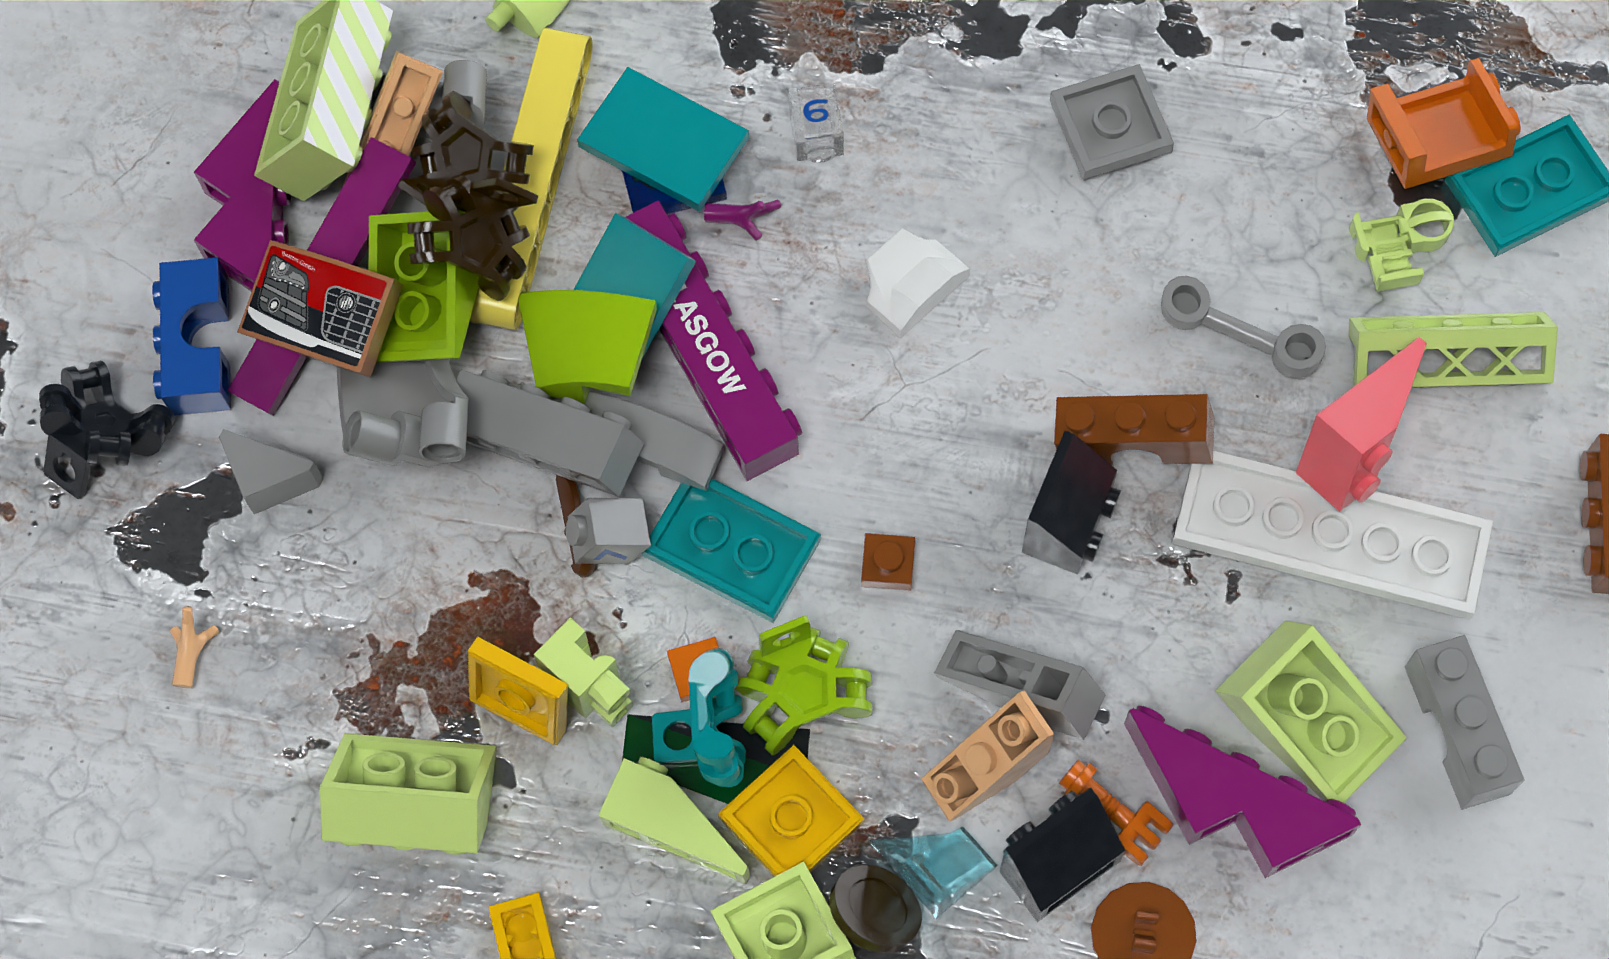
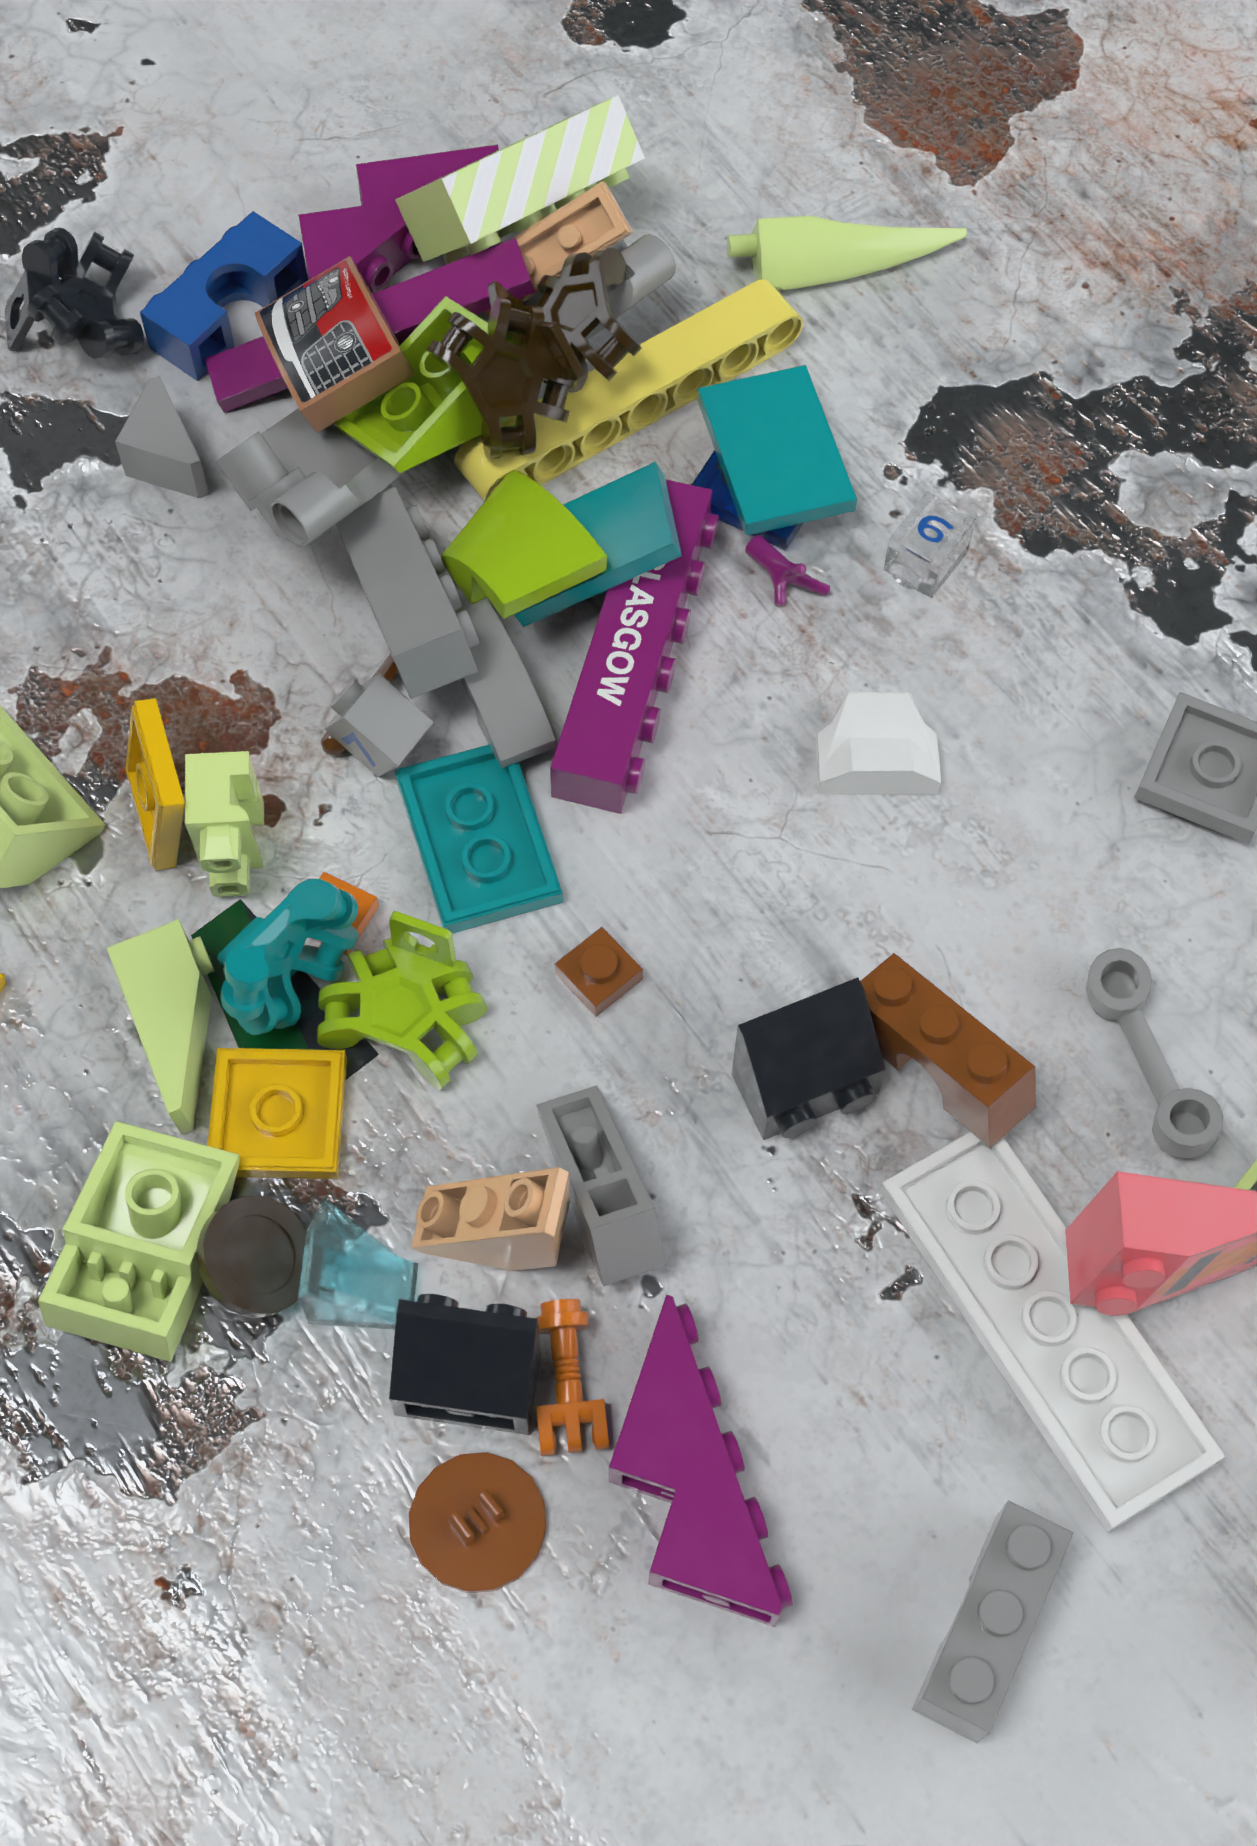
camera: 40 degrees right, 5 degrees down
yellowish green slope [1215,621,1407,803] -> none

